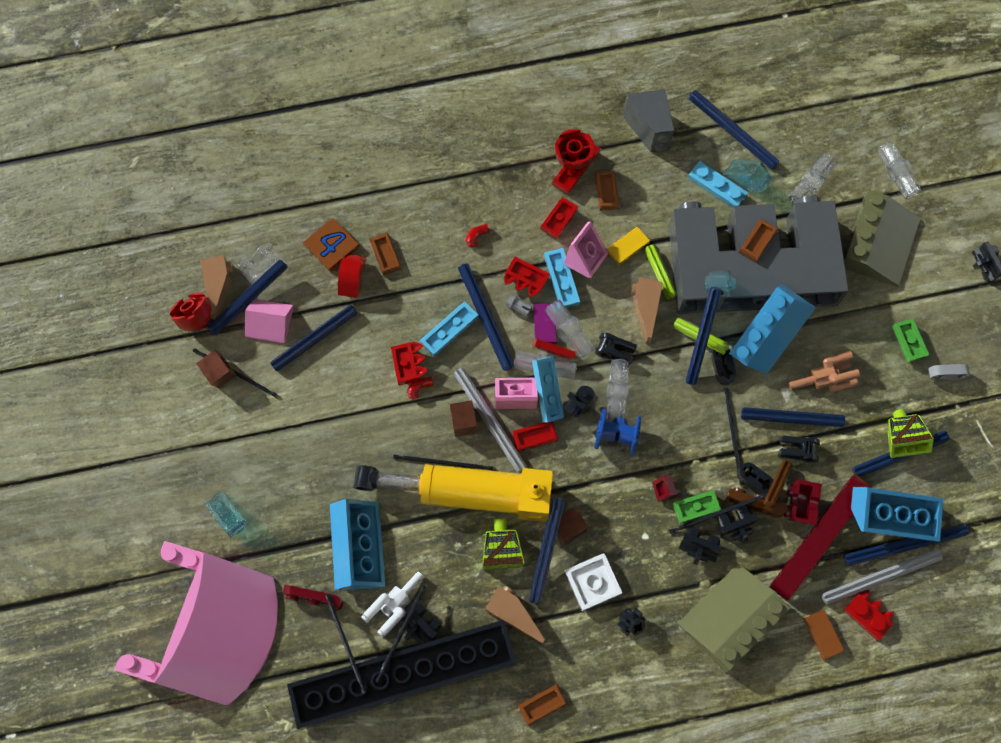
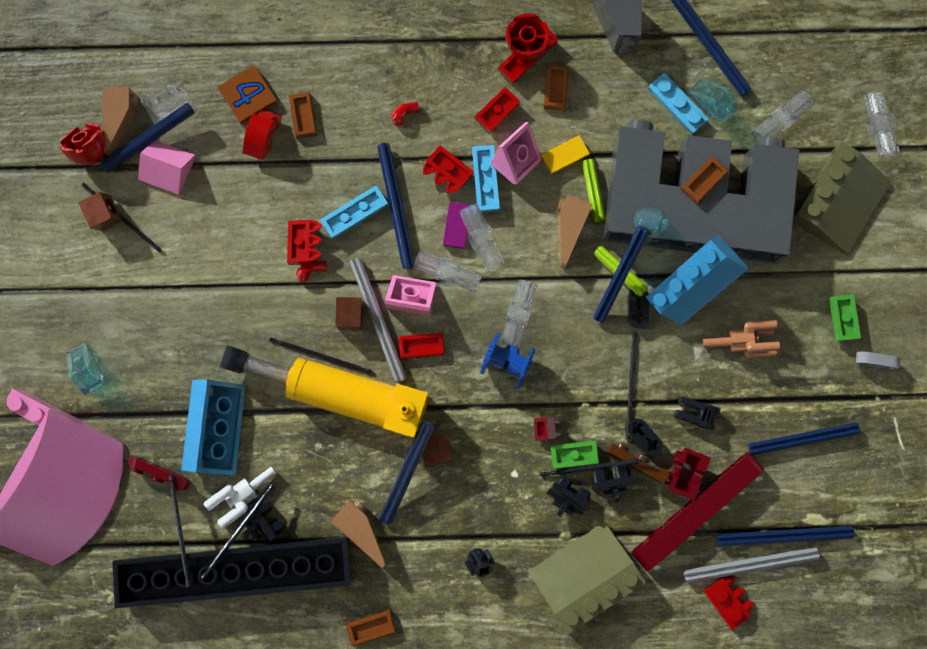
camera: 10 degrees right, 10 degrees up
dark blue axle [270,305,357,371] -> none
torso [482,519,524,570] -> none
light grey pin [506,295,533,317] -> none
red tile [532,339,576,360] -> none
medium azure plate [532,356,564,422] -> none
black hips [563,385,595,418] -> none
white plate [564,553,622,611] -> none
black piece [594,332,637,365] -> none
dark blue axle [741,407,845,427] -> none
reddish brown axle [763,460,793,509] -> none
dark orange tile [803,610,845,660] -> none
dark azure slope [851,487,943,542] -> none
torso [887,409,933,458] -> none

